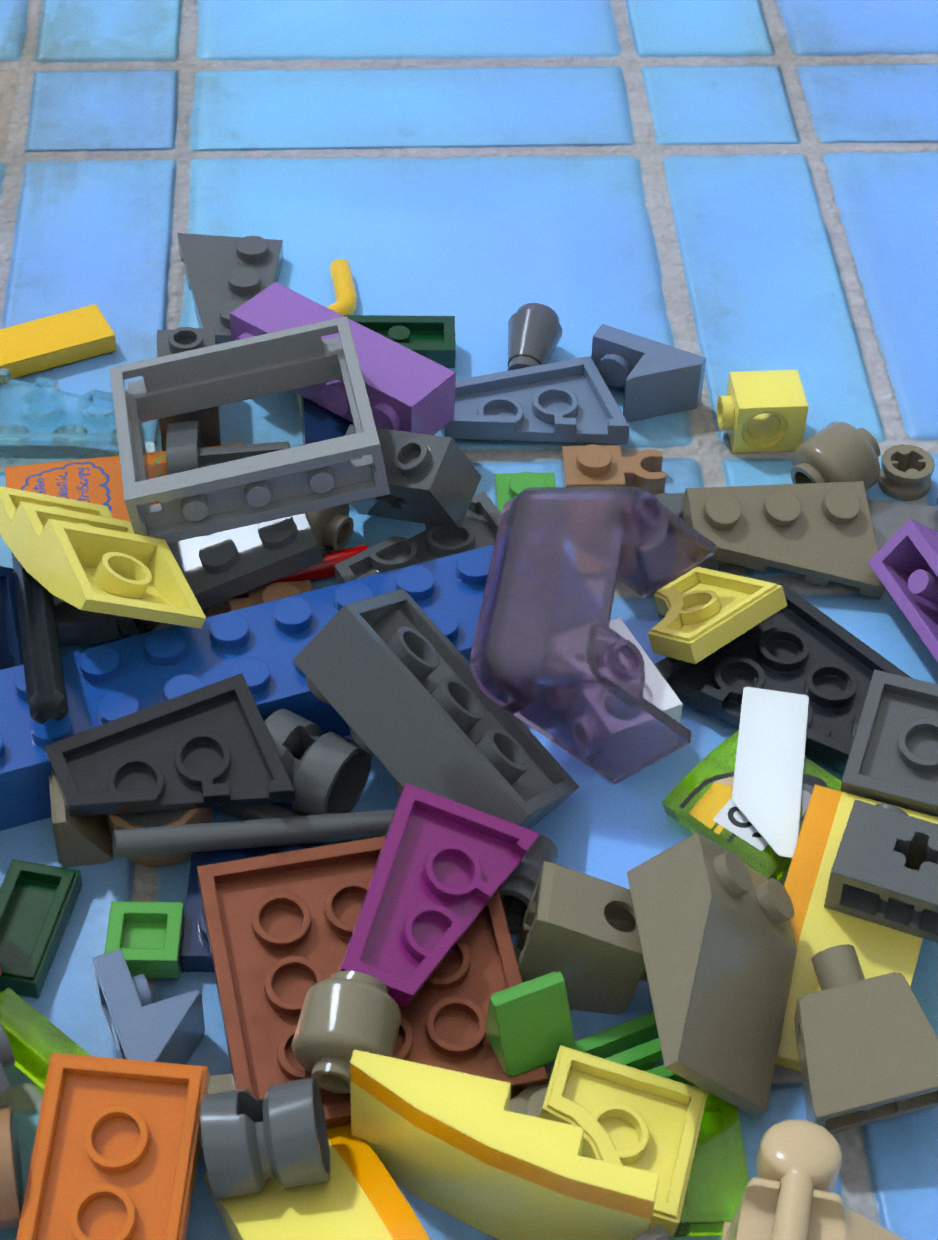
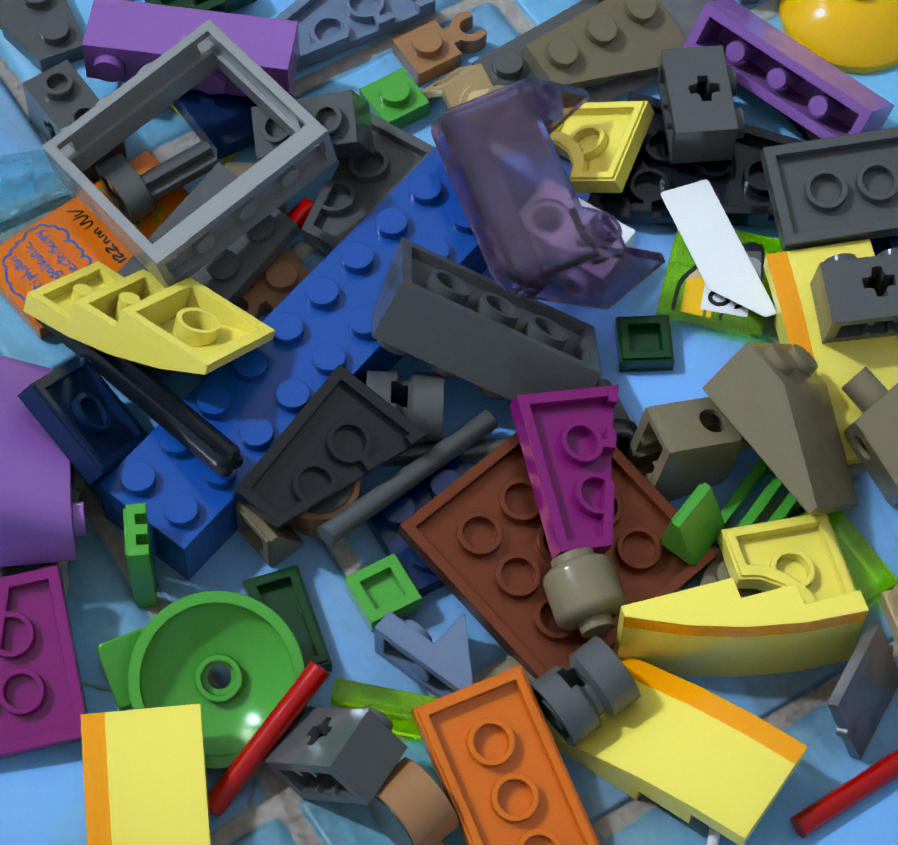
camera: 30 degrees left, 15 degrees up
none -> dark green tile [614,315,674,372]
none -> dark grey brick [657,45,745,164]

